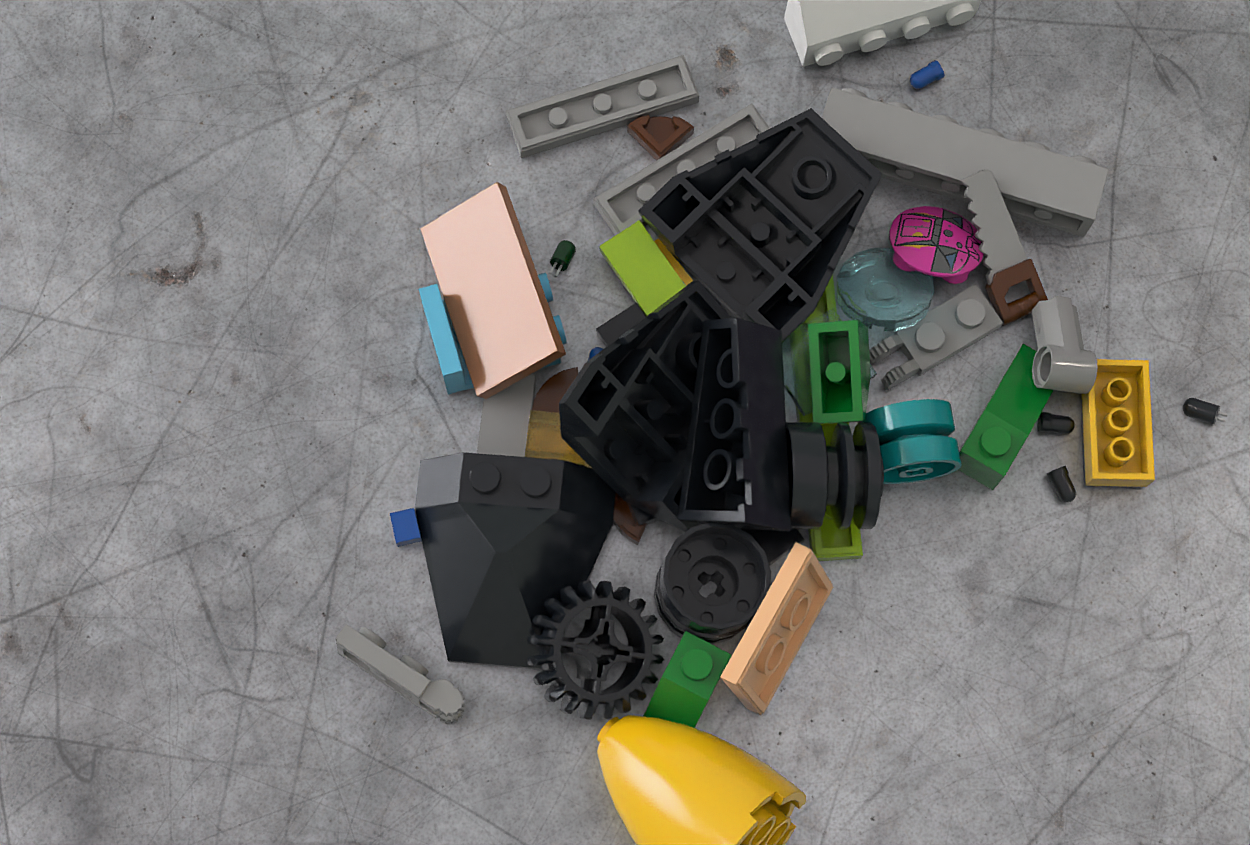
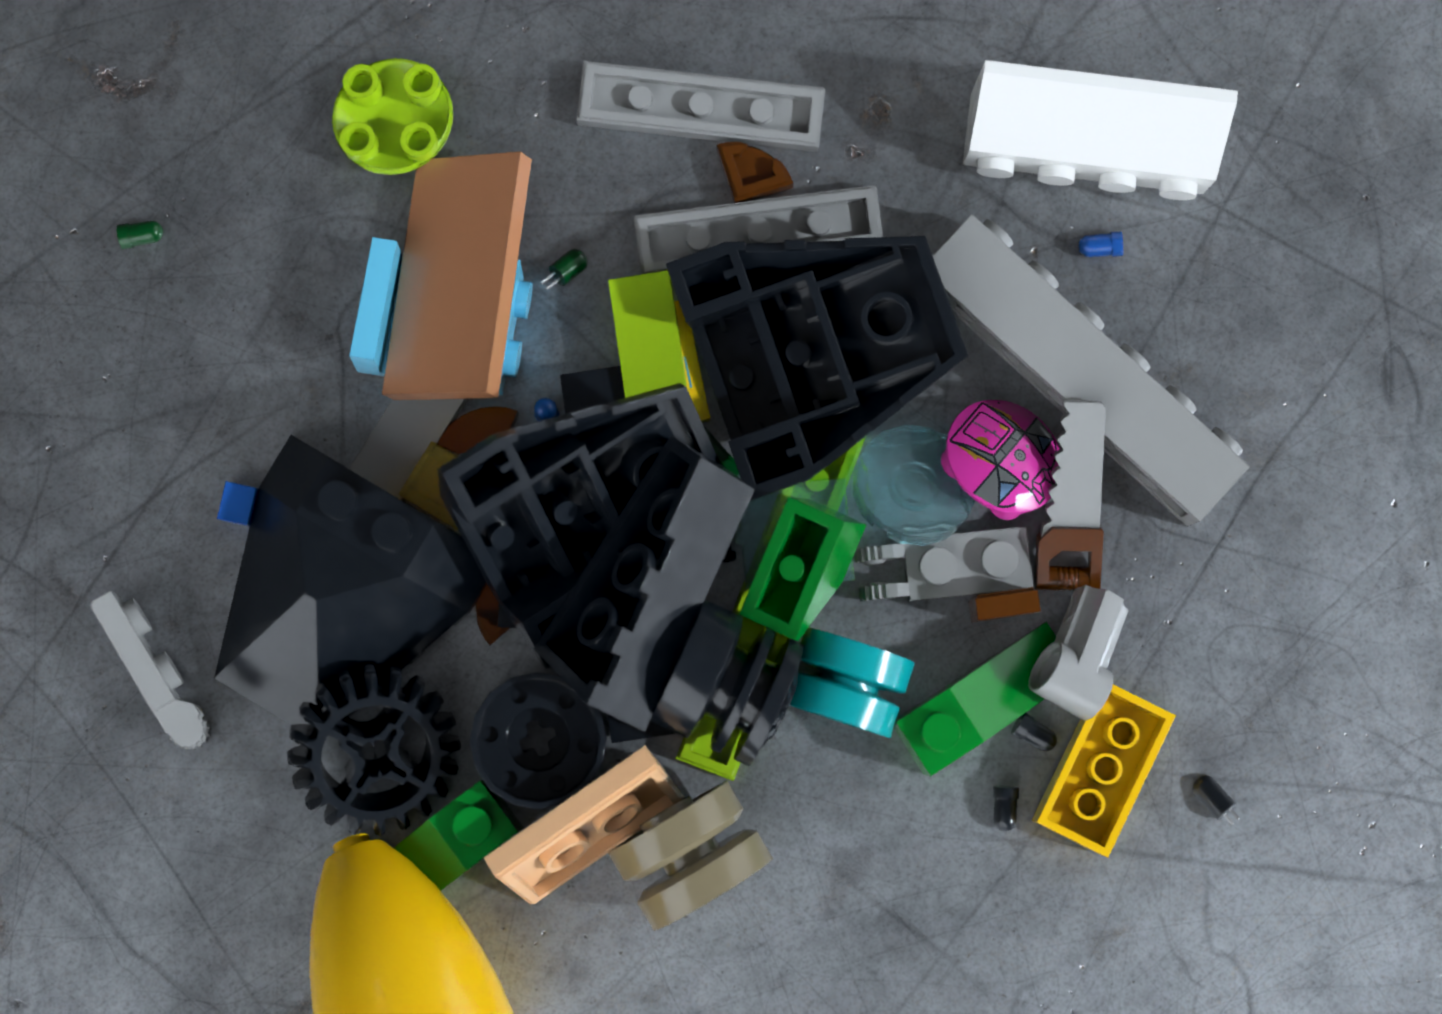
camera: 25 degrees right, 10 degrees up
none -> dark green piece [116,221,163,250]
none -> lime dish [332,58,453,175]
none -> dark tan wheel [608,780,773,931]
none -> reddish brown tile [968,587,1041,623]

